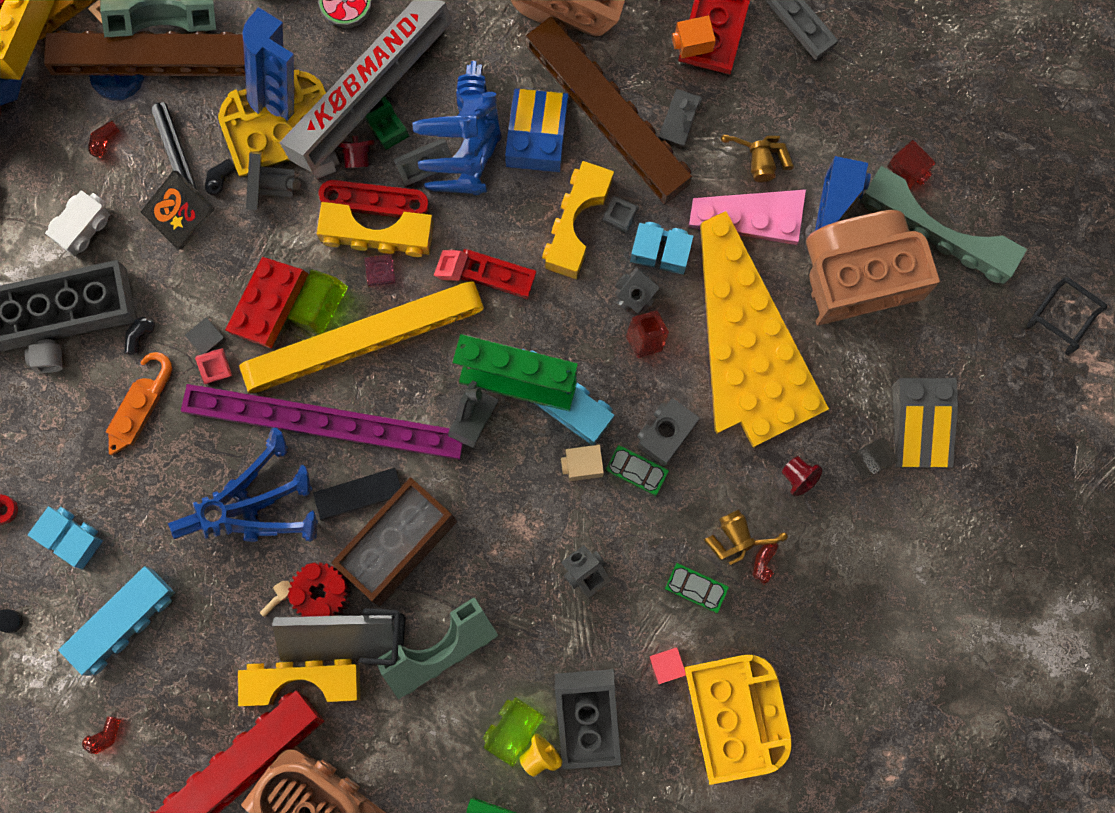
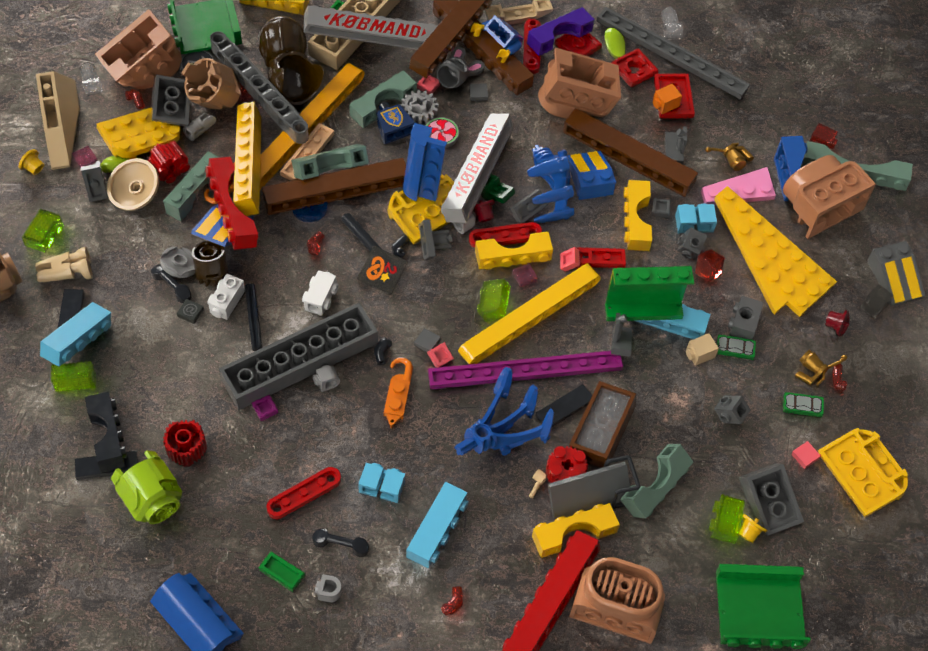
camera: 20 degrees left, 20 degrees down
red plate [225,257,308,349] -> none

